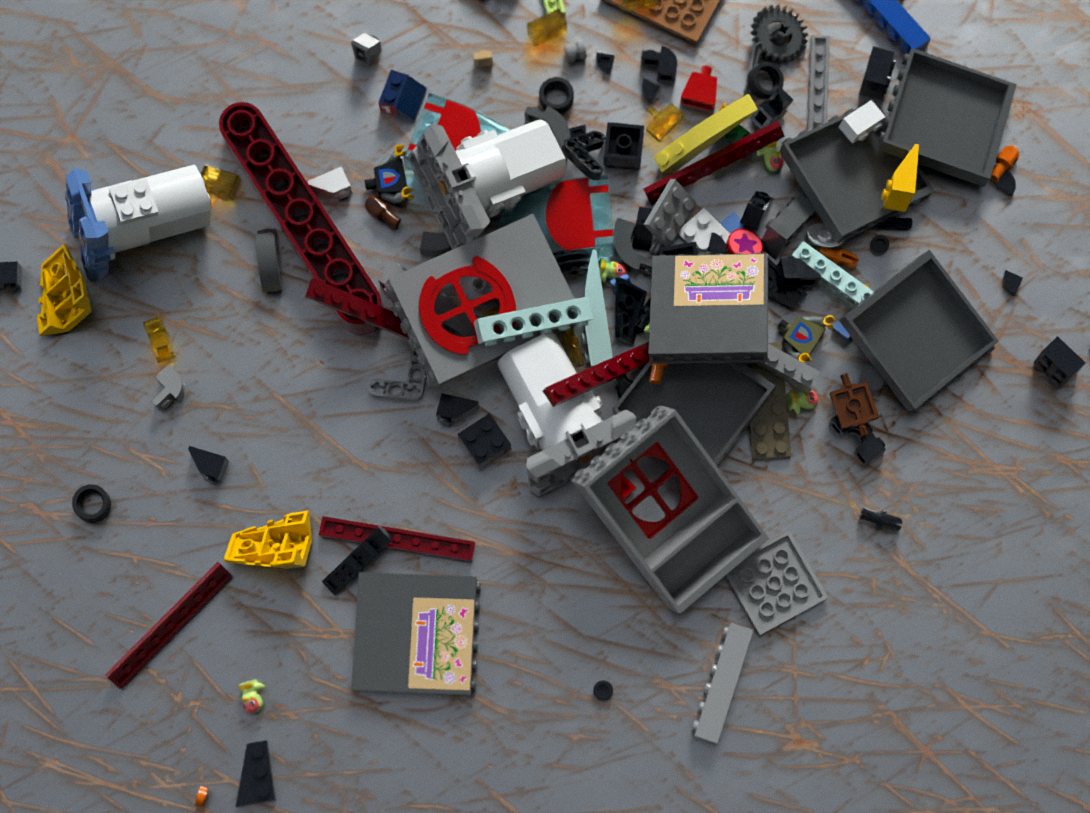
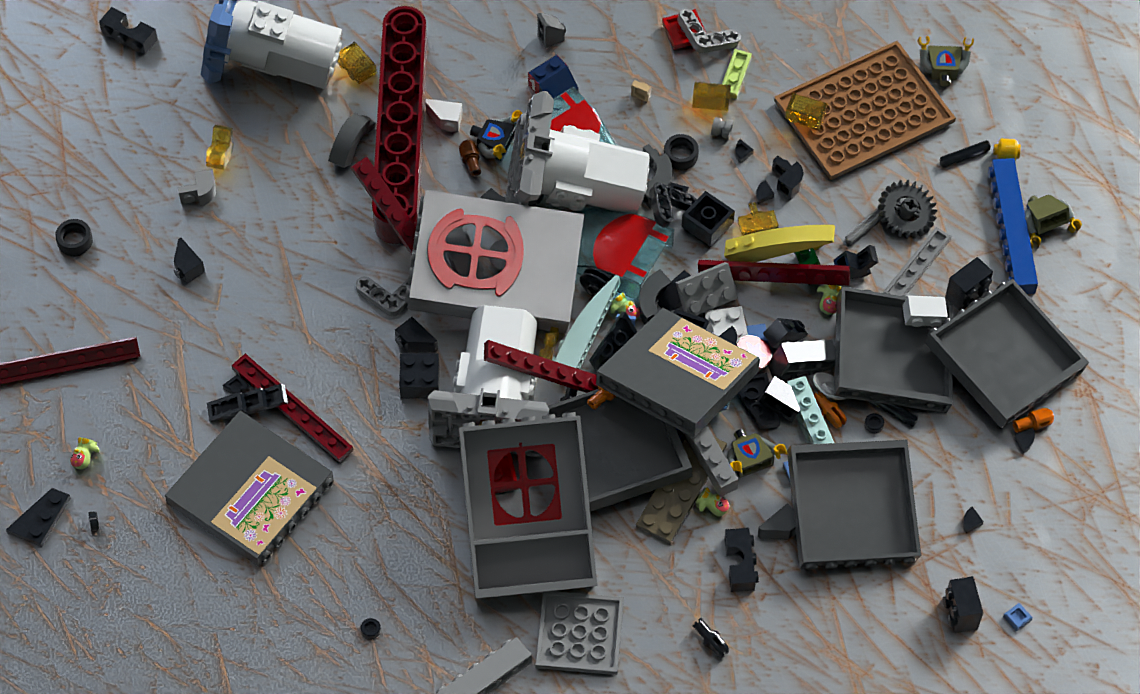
camera: 30 degrees right, 15 degrees down
yellow wedge [37,244,92,336] -> none
yellow wedge [224,511,312,569] -> none
light aqua brick [474,296,594,346] -> none
red torso [680,65,717,112] -> none
black tyre [747,62,784,99] -> none
reddish brown plate [829,373,879,437] -> none
yellow slope [881,144,919,212] -> none
none -> black tile [88,511,99,531]
none -> black tile [222,374,250,394]

